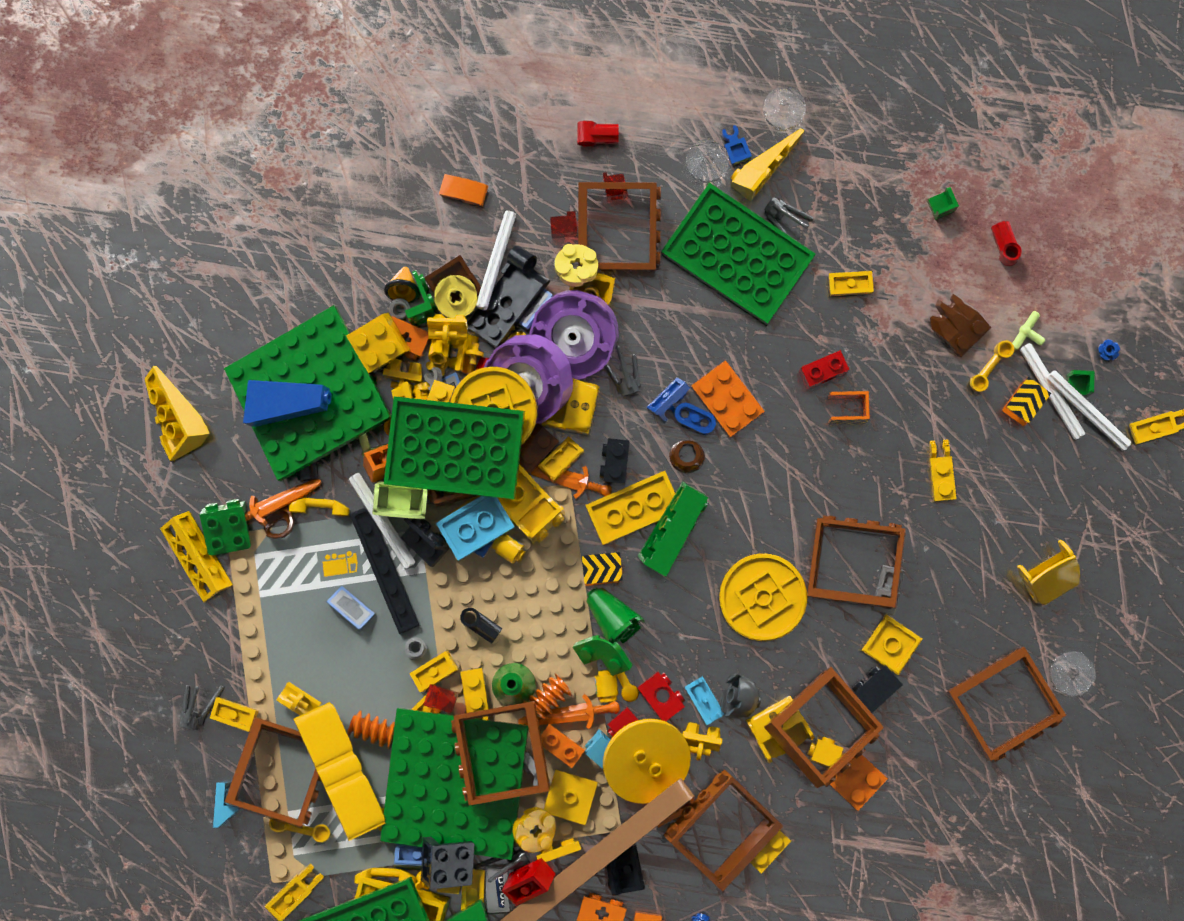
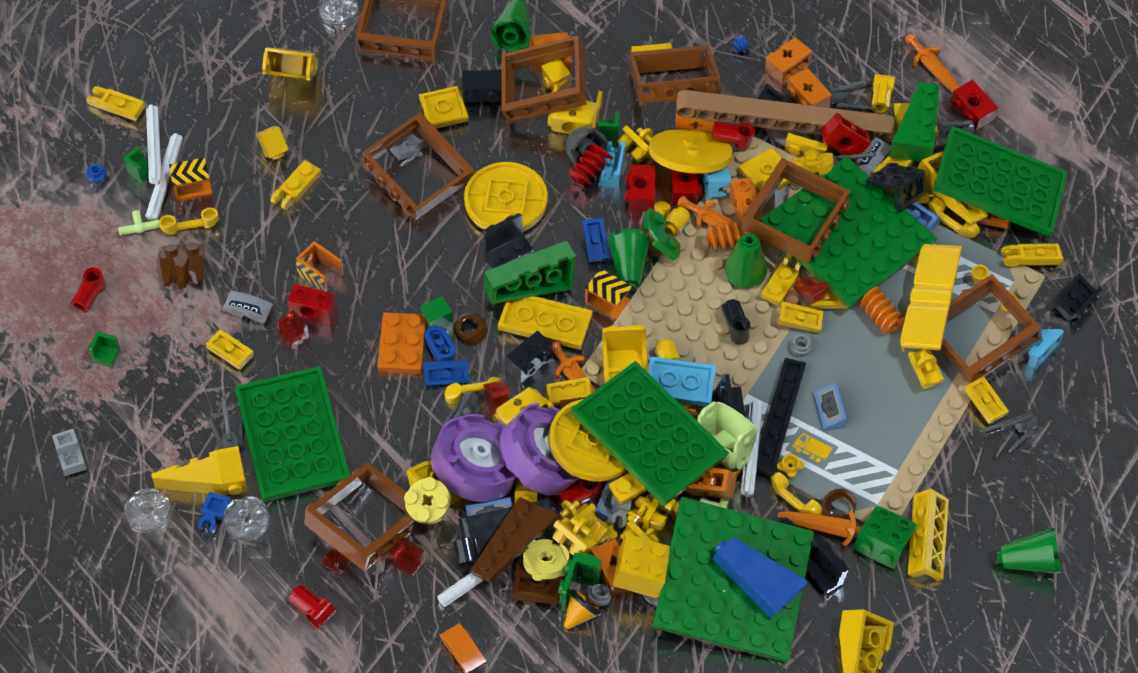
camera: 145 degrees left, 25 degrees down
none -> light grey slope [52,429,86,476]
none -> light grey slope [222,291,273,324]
none -> yellow brick [256,126,289,160]
none -> clear red panel [276,310,309,349]
none -> green panel [420,296,453,328]
none -> yellow bar [444,377,505,404]
none -> reddish brown wing [470,497,559,583]
none -> black bracket [483,213,534,268]
none -> clear red panel [483,379,510,415]
none -> green cone [491,0,531,52]
none -> red piece [568,144,613,190]
none -> blue plate [582,218,610,263]
none -> green panel [598,111,620,142]
none -> red piece [711,122,755,150]
none -> yellow plate [777,453,804,478]
none -> black bracket [806,536,849,593]
none -> green cone [997,528,1061,574]
none -> black bracket [1051,273,1103,321]

